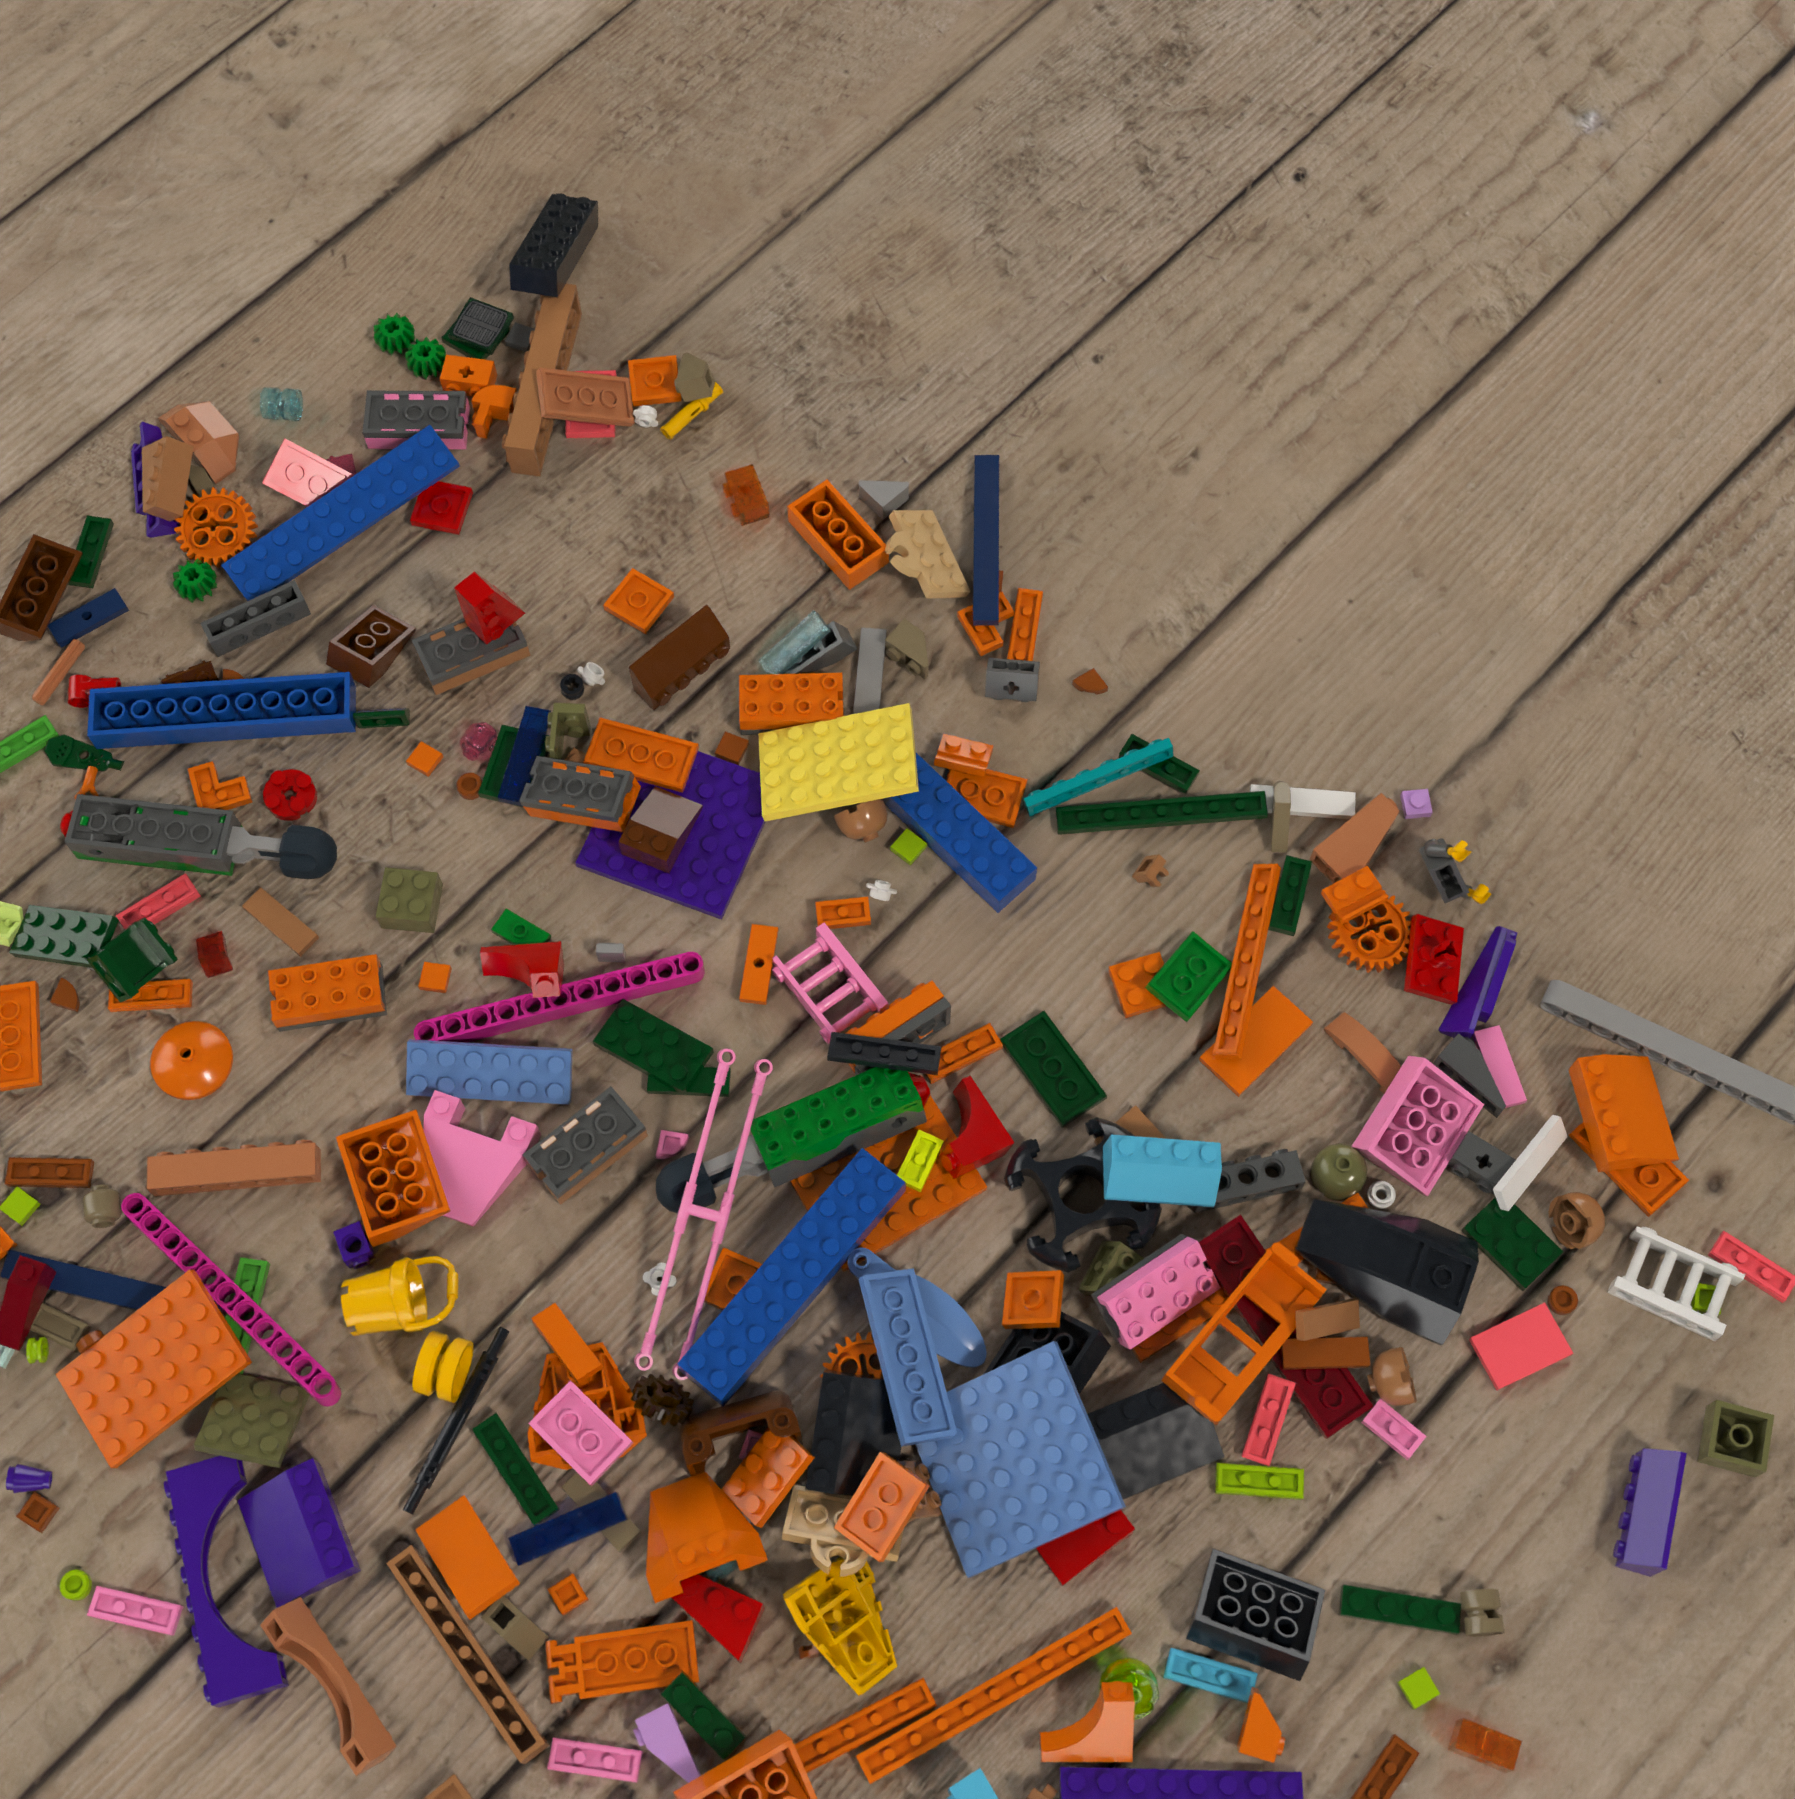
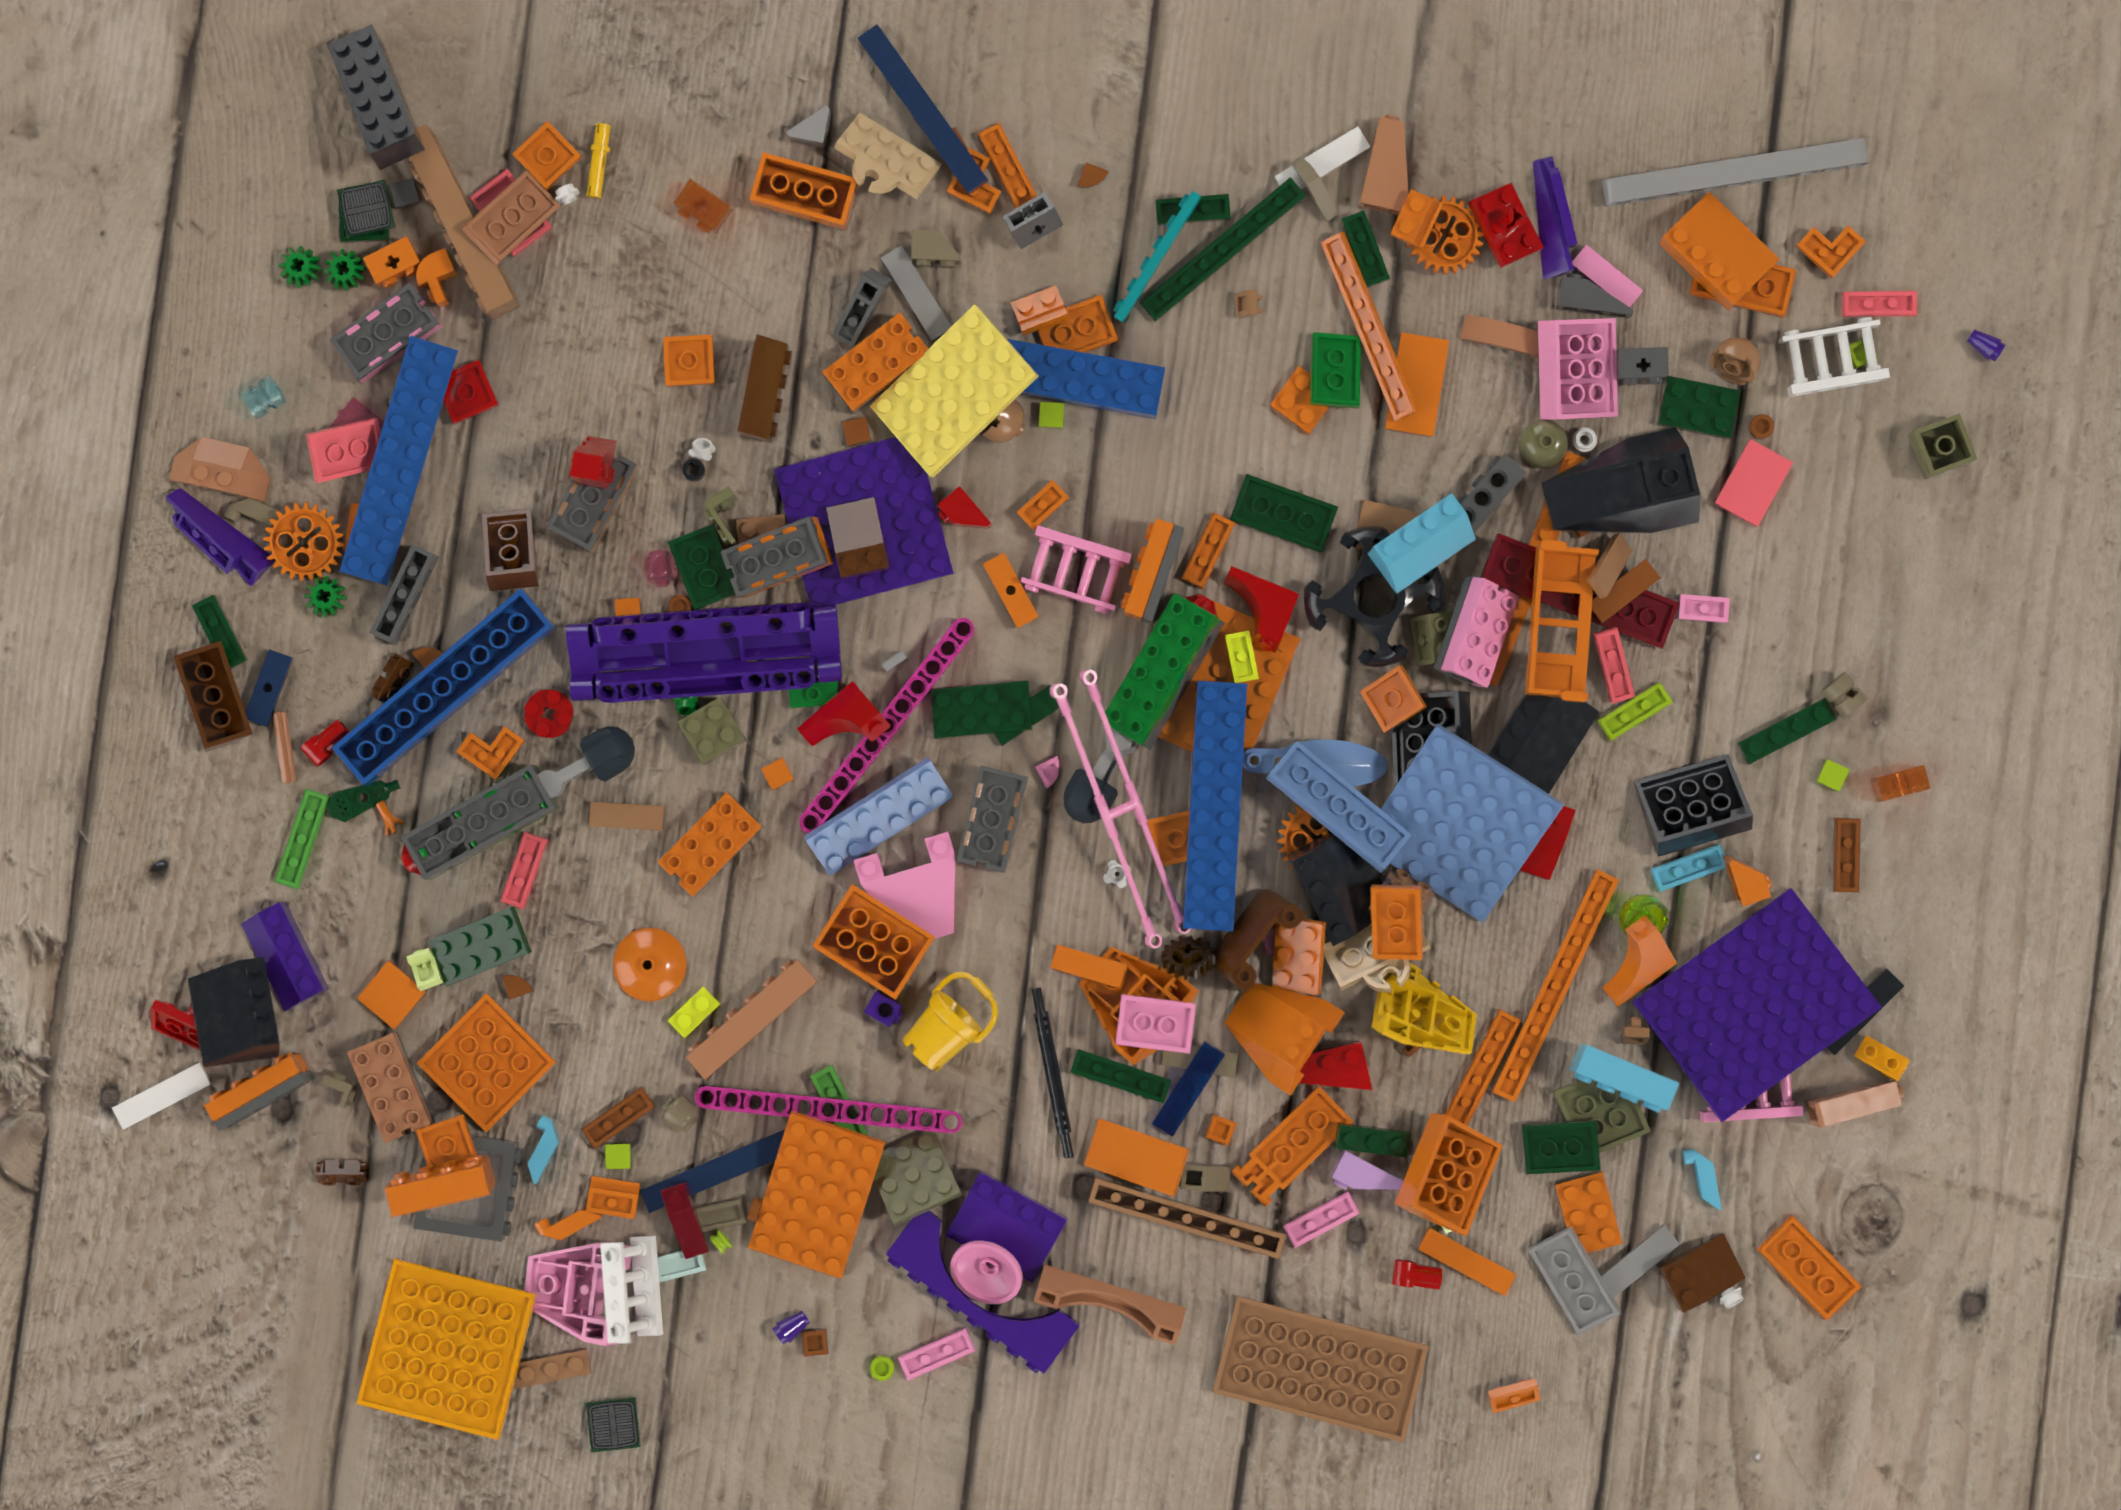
camera: 30 degrees left, 20 degrees up
dark green panel [86,917,178,1002] -> none
orange tile [108,979,193,1012] -> none
medium nougat wedge [142,436,194,521] -> none
clear red bracket [196,931,233,978] -> none
dark green slope [353,708,410,729] -> none
yellow wheel [412,1331,474,1403] -> none
clear blue tile [498,706,551,806] -> none
orange tile [583,717,699,793] -> none
dark tan slope [674,353,715,402] -> none
clear light blue tile [758,610,830,674] -> none
black tile [827,1032,941,1076] -> none
white plate [866,880,897,901] -> none
medium nougat cylinder [1367,1347,1417,1406] -> none
lavender plate [1400,789,1433,819] -> none
dark grey torso [1419,838,1492,904] -> none
white tile [1493,1115,1568,1211] -> none
slope [1613,1448,1687,1577] -> none
none -> dark purple panel [566,603,842,703]
none -> neon yellow plate [668,986,721,1038]
none -> green plate [673,697,699,716]
none -> red slope [937,486,992,529]
none -> bright pink dish [950,1241,1023,1304]
none -> orange plate [1796,225,1866,279]

